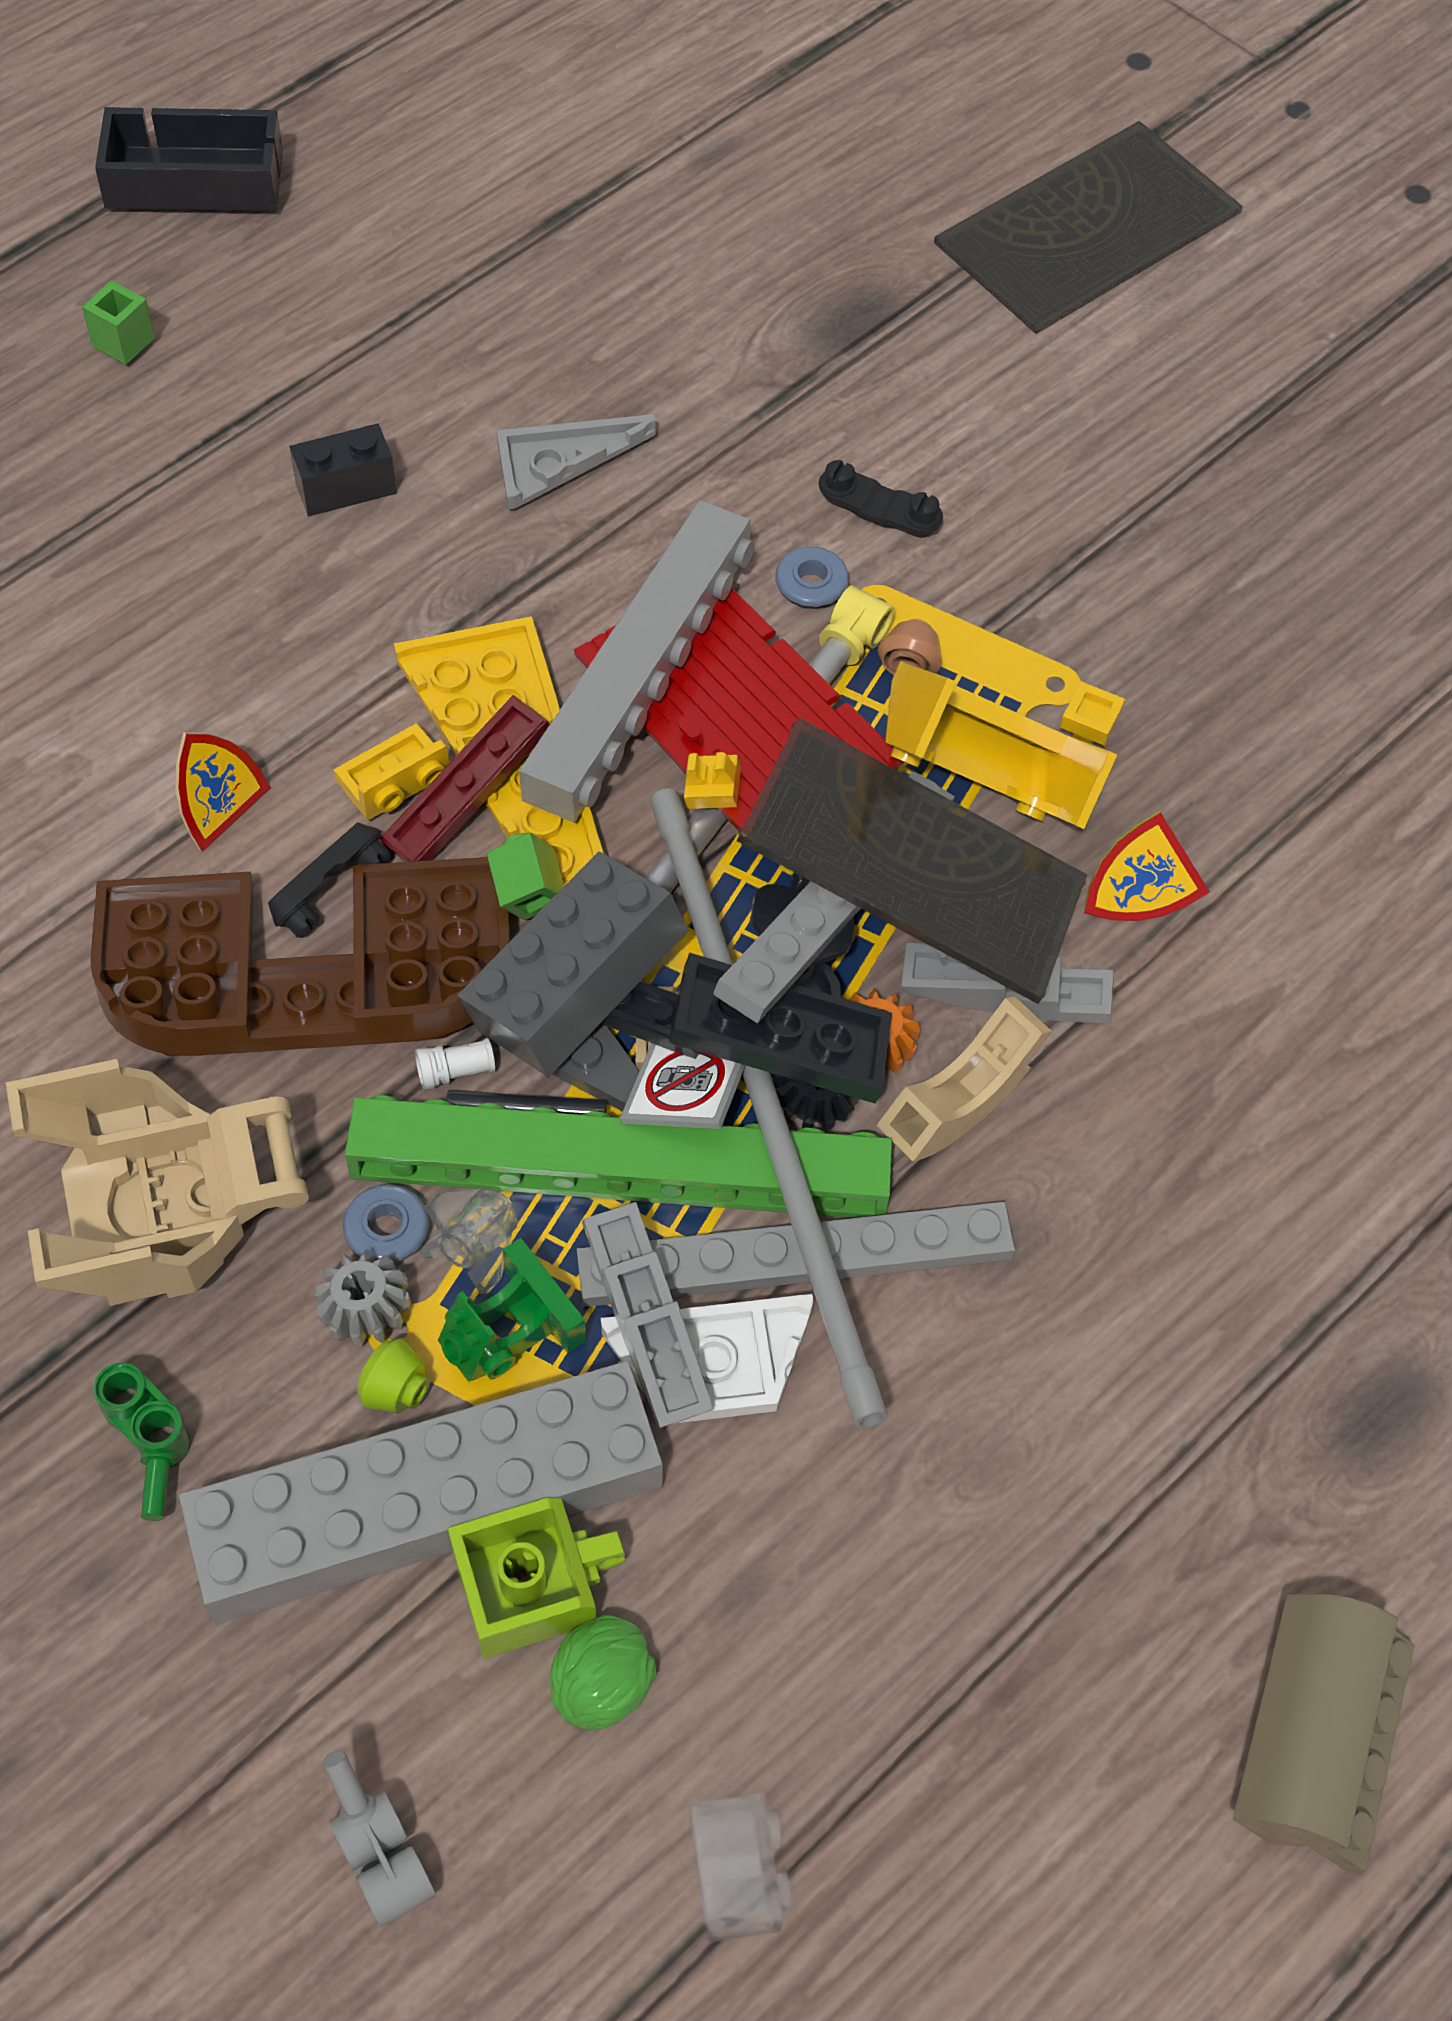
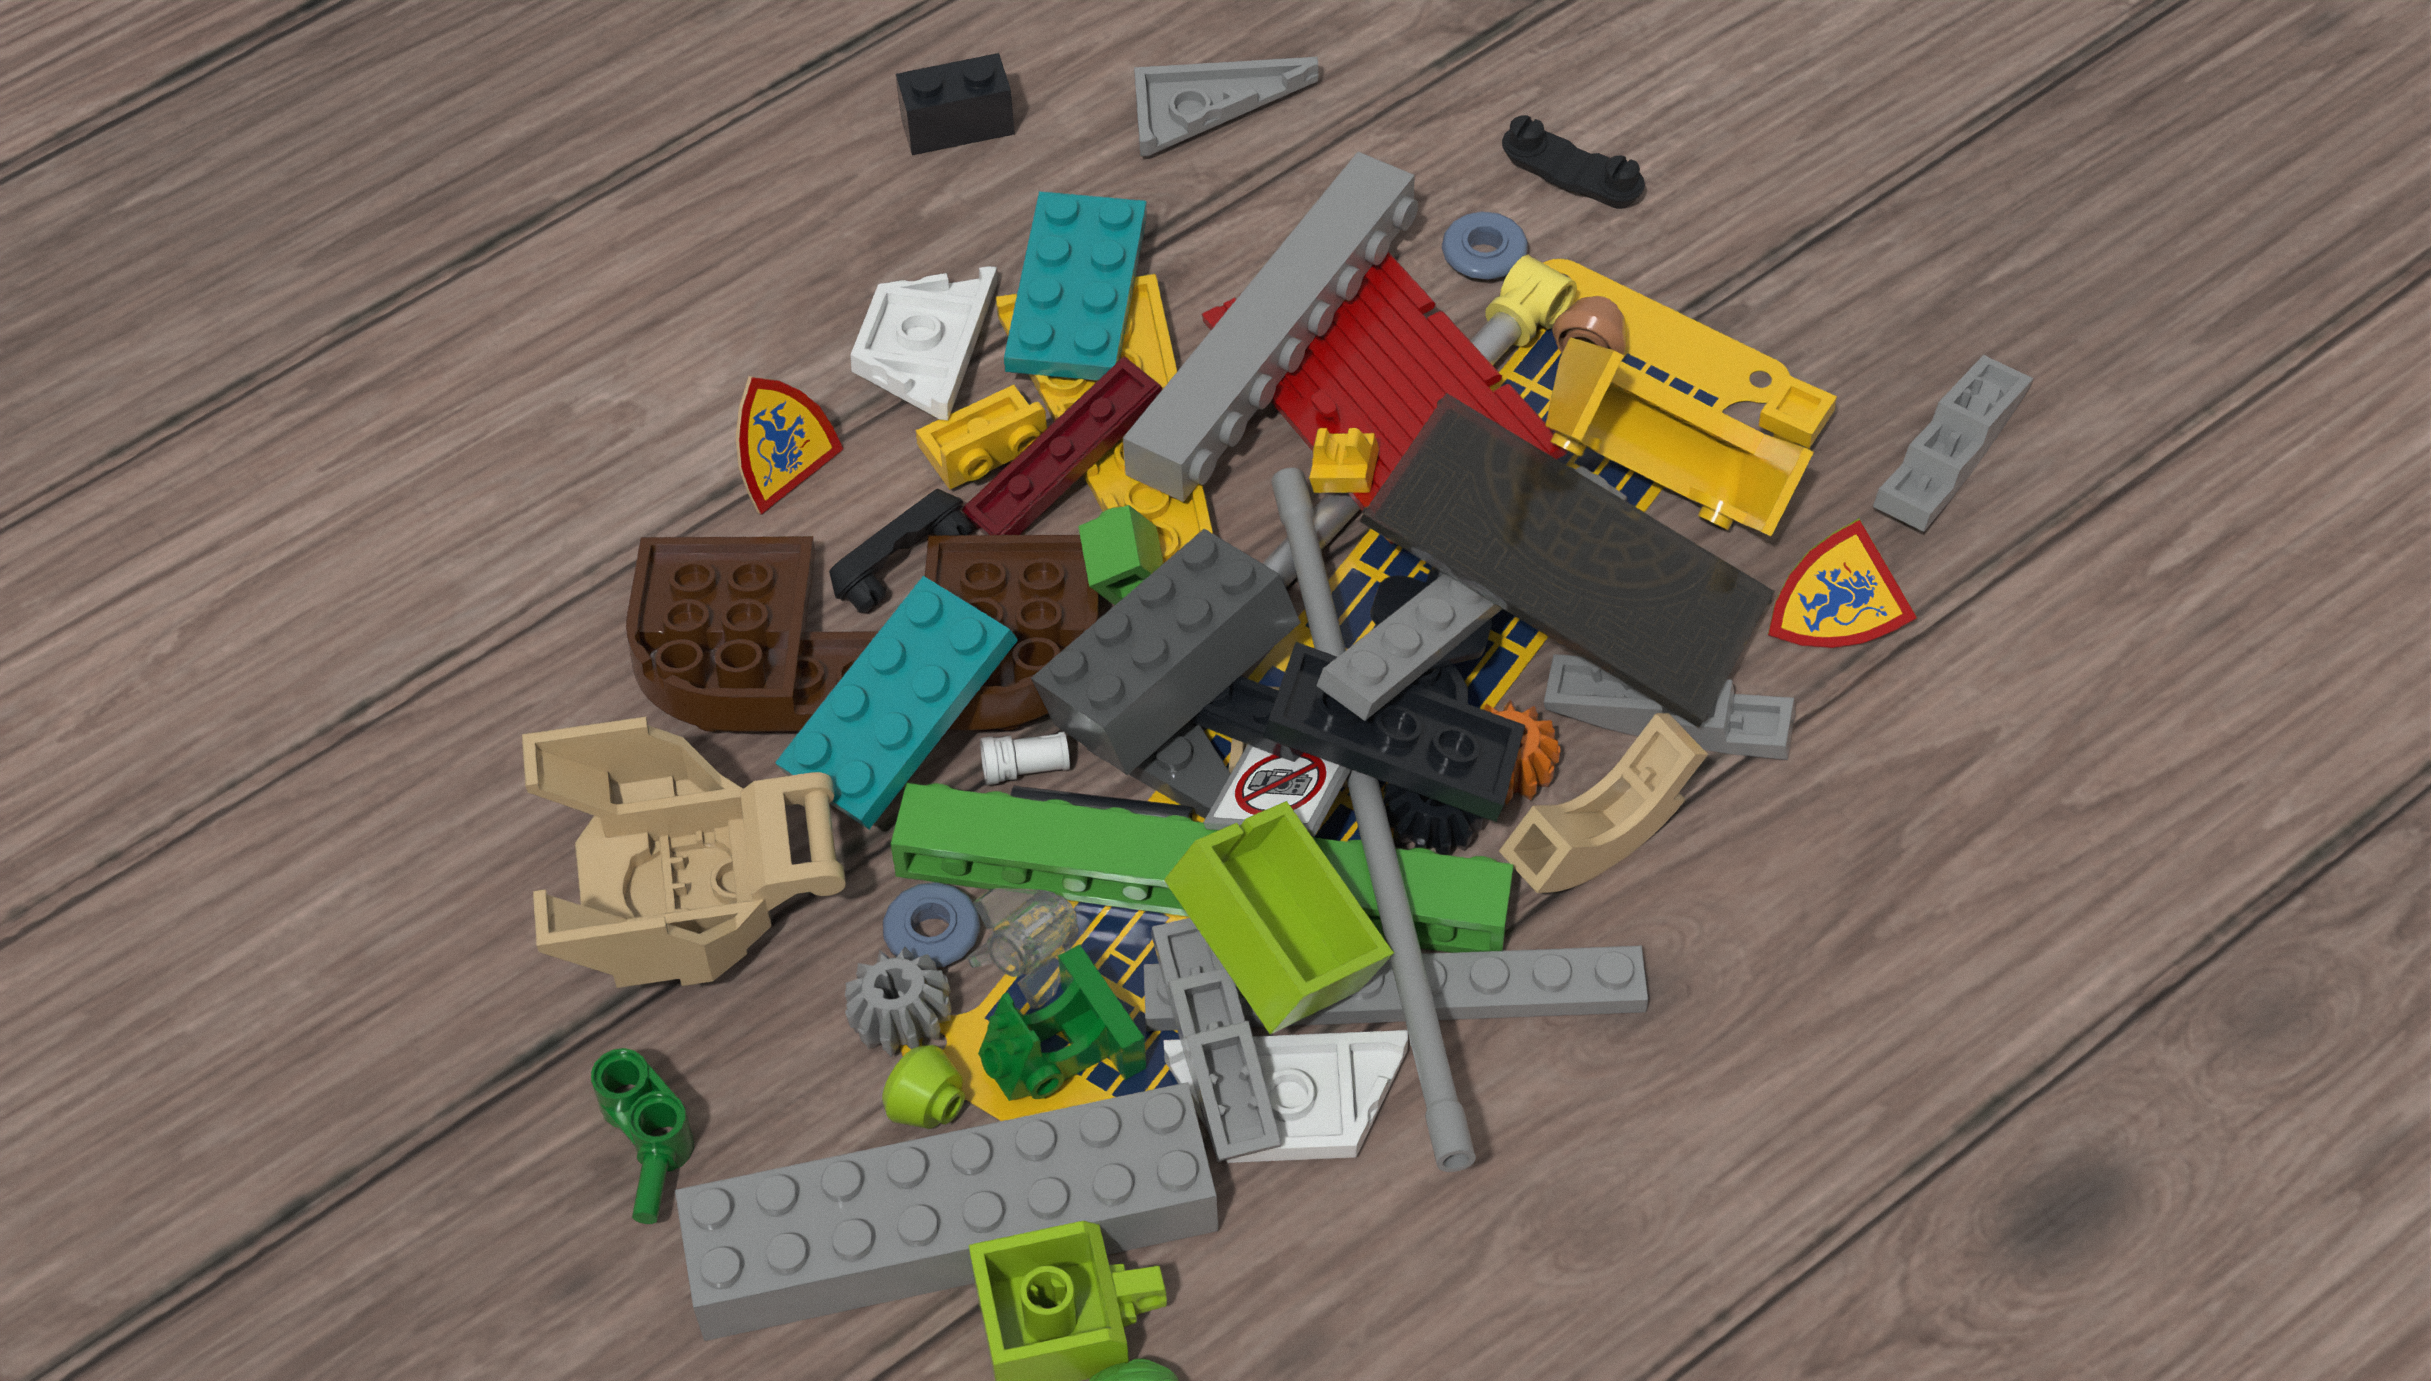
camera: 10 degrees right, 5 degrees down
none -> teal plate [775,576,1018,830]
none -> white wing [851,266,997,421]
none -> teal plate [1004,191,1147,380]
none -> lime piece [1164,801,1394,1035]
none -> light grey slope [1873,355,2034,532]

